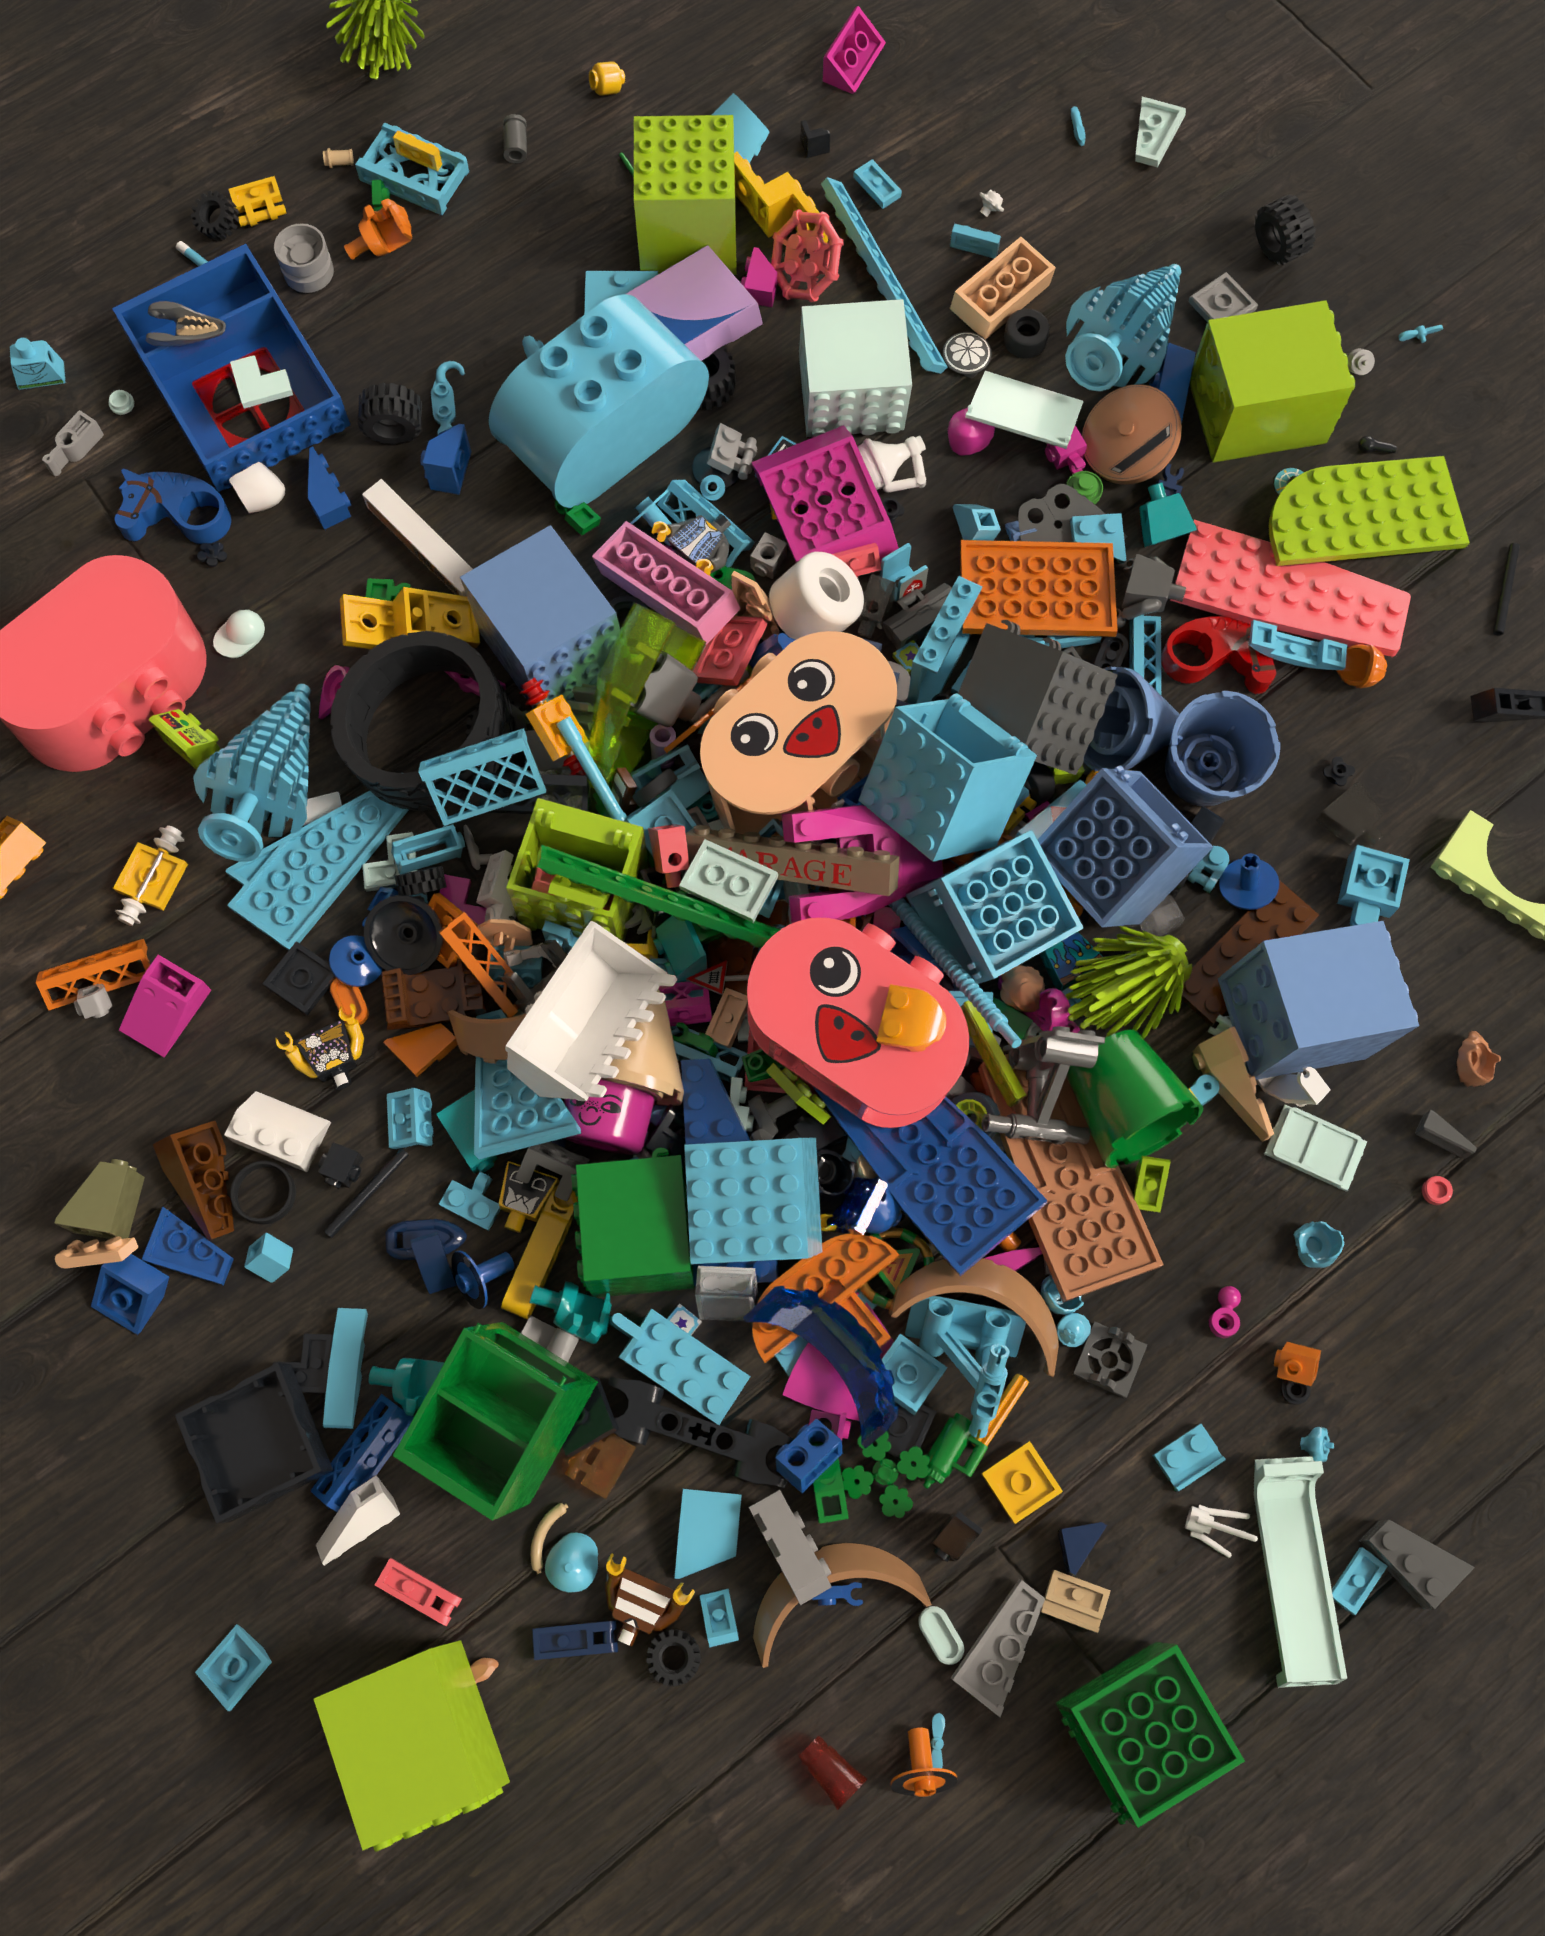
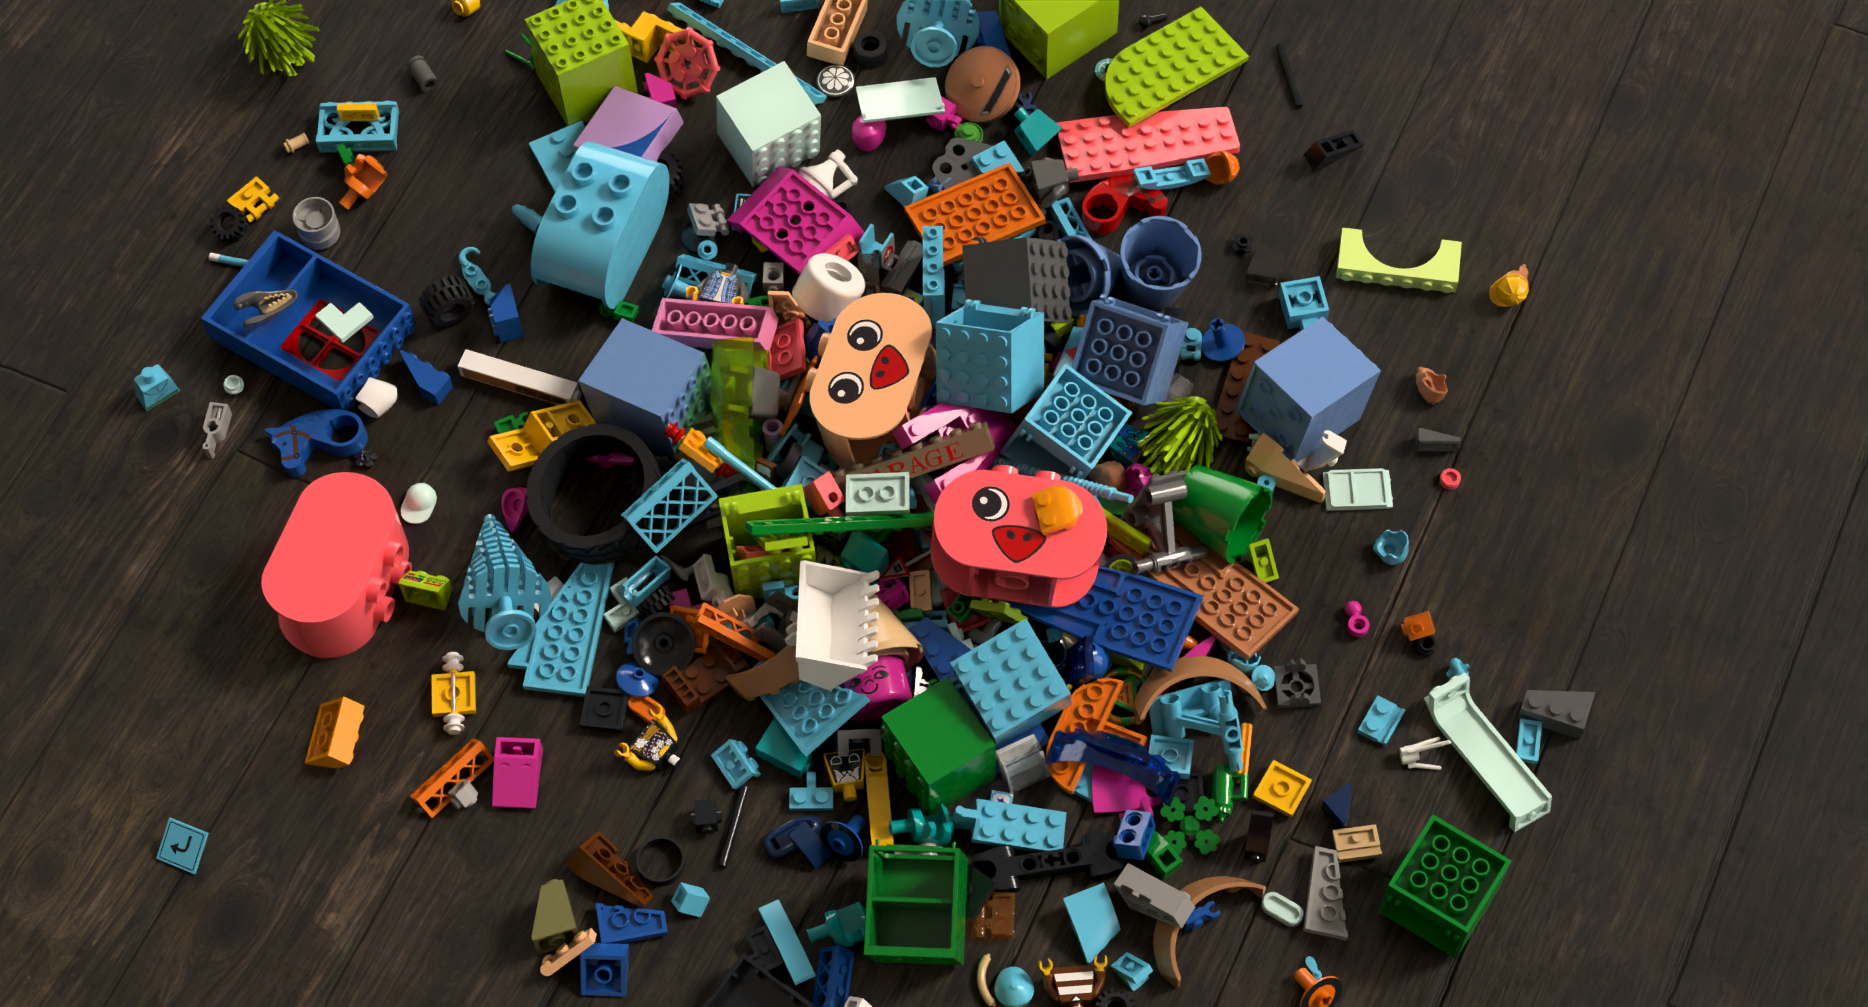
camera: 25 degrees left, 10 degrees down
white slope [224,1091,331,1172] -> none
orange slope [383,1023,458,1077] -> none

